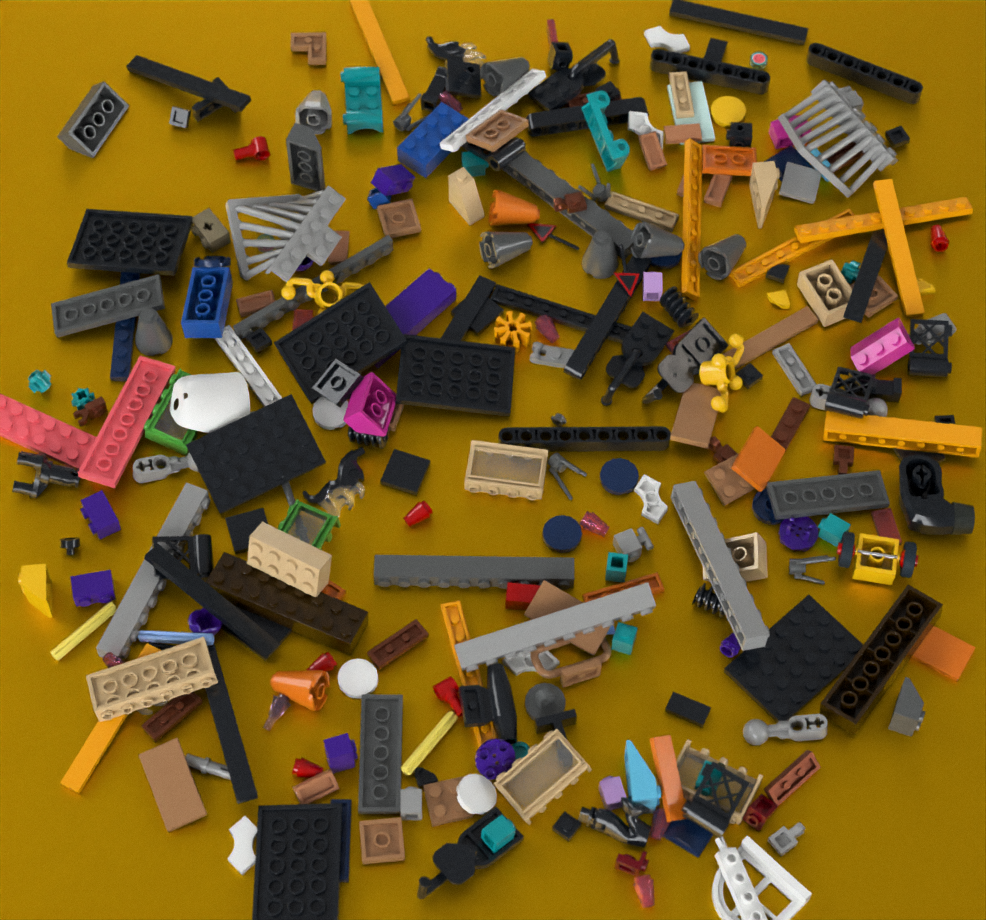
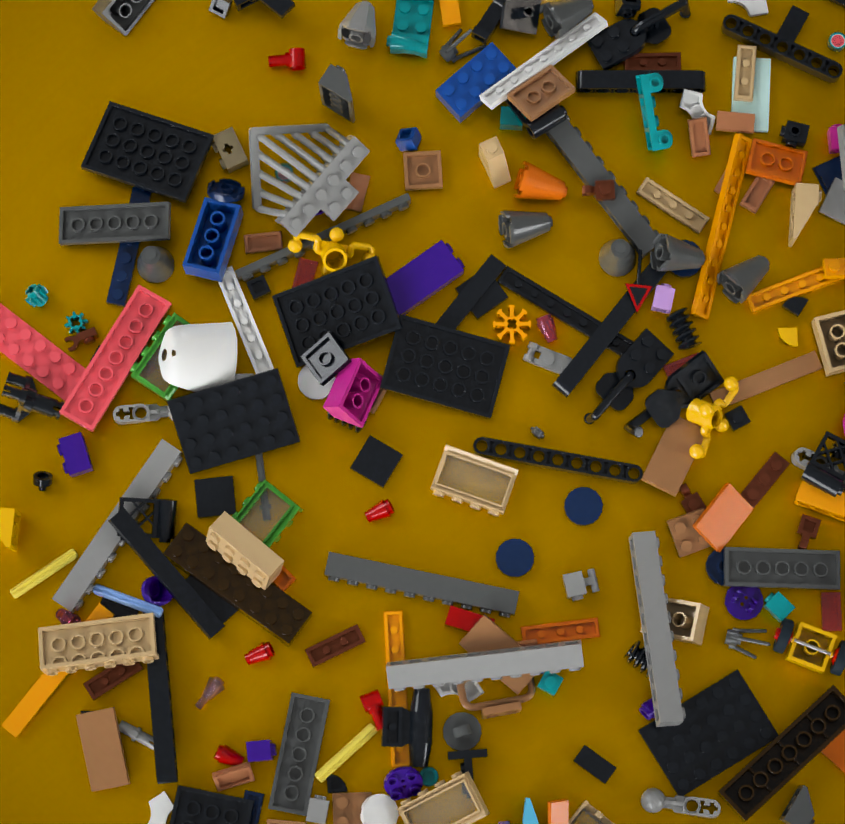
camera: 15 degrees right, 20 degrees up
dark purple brick [70,570,116,607] -> none
orange cone [270,670,330,711] -> none
piece [303,447,365,522] -> none
white tile [337,658,378,699] -> none
dark purple brick [371,164,415,196] -> none
clear pink cone [438,90,463,112] -> none
piece [527,223,580,250] -> none
dark grey plant [547,452,587,500] -> none
dark grey plant [578,164,612,202] -> none
clear pink cone [580,511,610,536] -> none
black plate [596,81,620,101] -> none
teal brick [605,552,628,583] -> none
white tile [634,474,668,524] -> none
yellow tile [711,96,746,127] -> none
light grey tile [772,343,817,397] -> none

